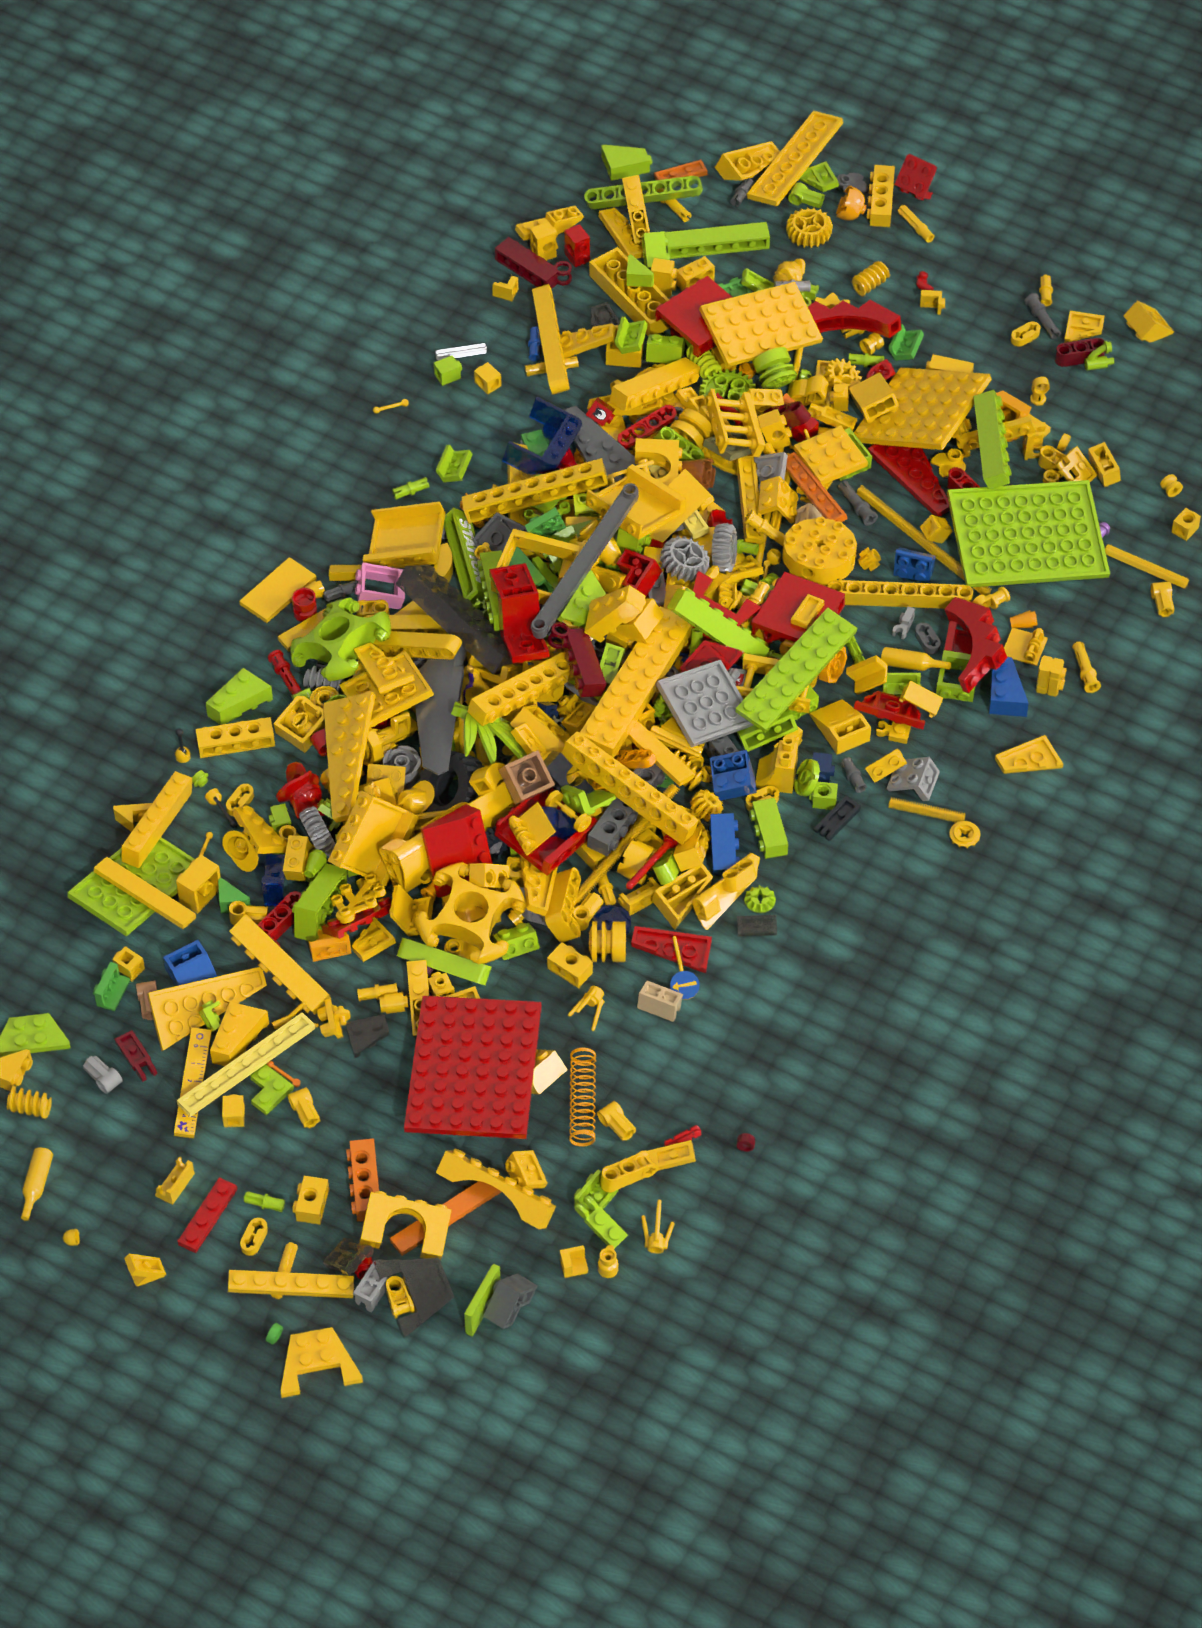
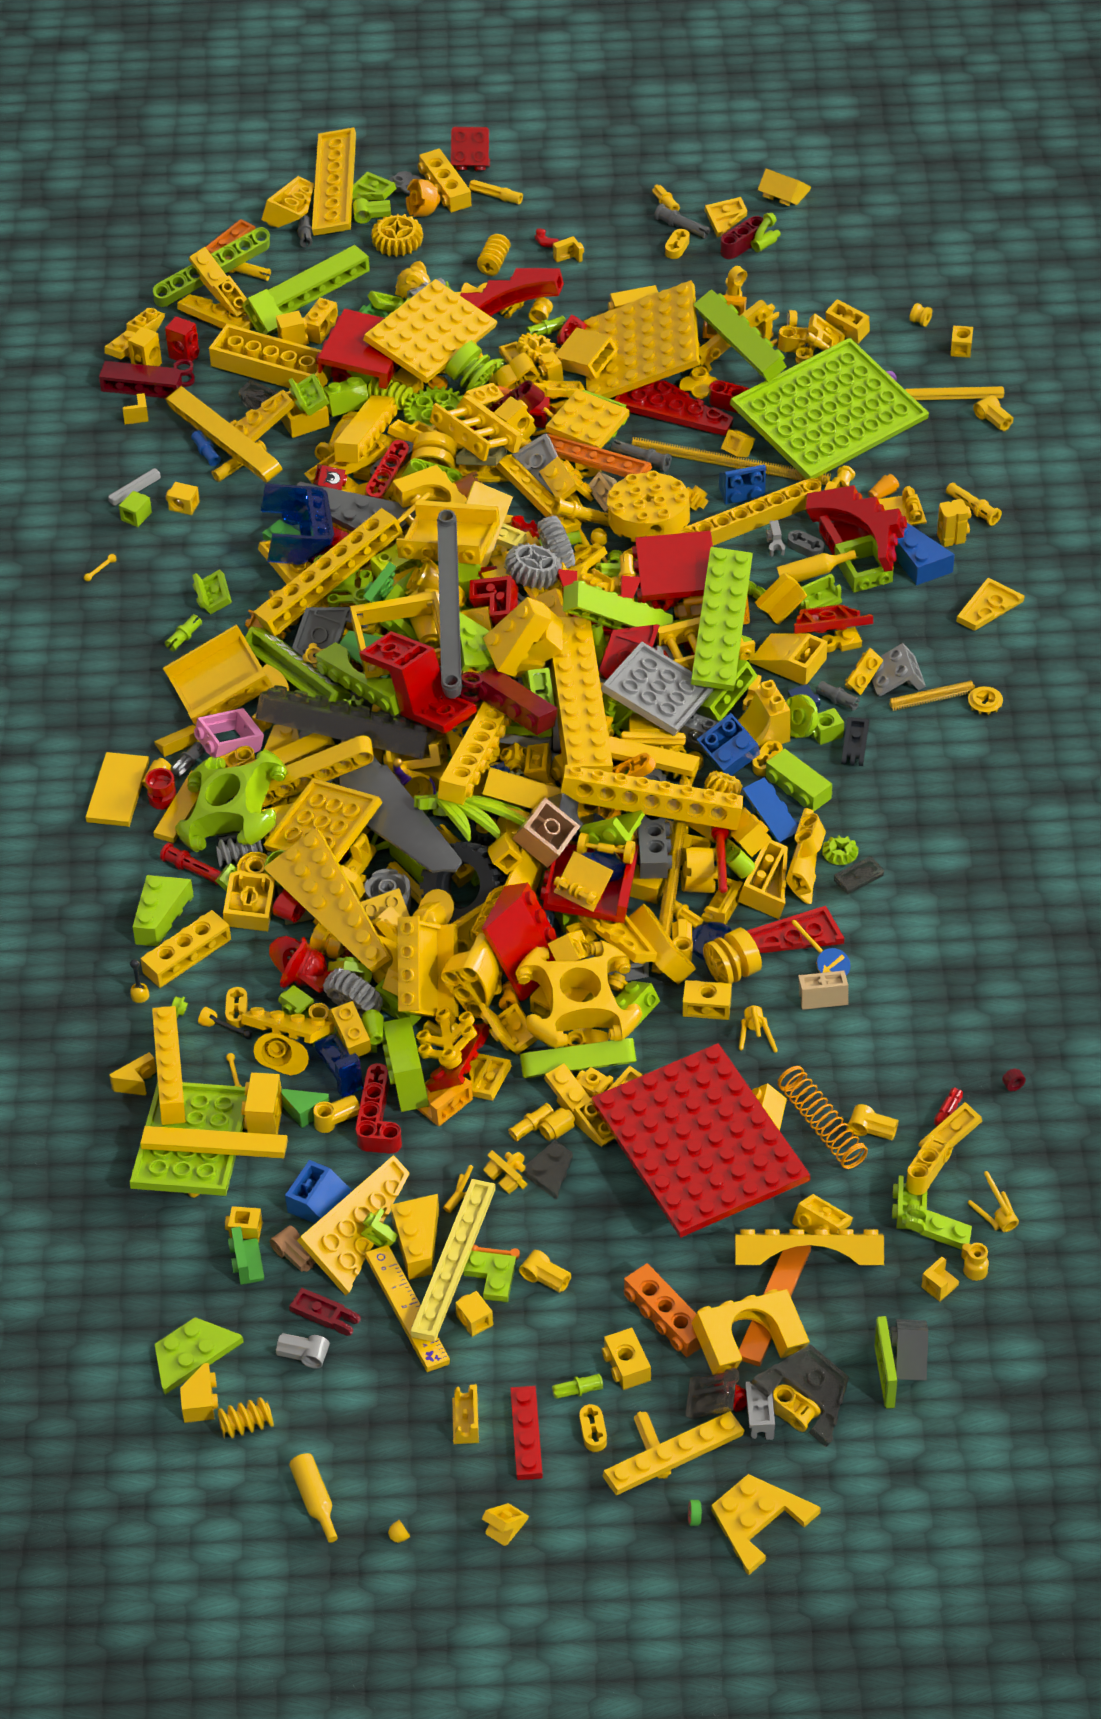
camera: 30 degrees left, 5 degrees down
yellow brick [229,915,331,1015] -> none
yellow wing [354,642,415,694] -> none
yellow plate [510,723,548,756] -> none
lime slope [601,145,652,181] -> none
lime slope [627,254,654,287] -> none
yellow tile [791,594,824,629] -> none
bright green bracket [889,324,924,361] -> none
yellow hinge [899,681,943,718] -> none

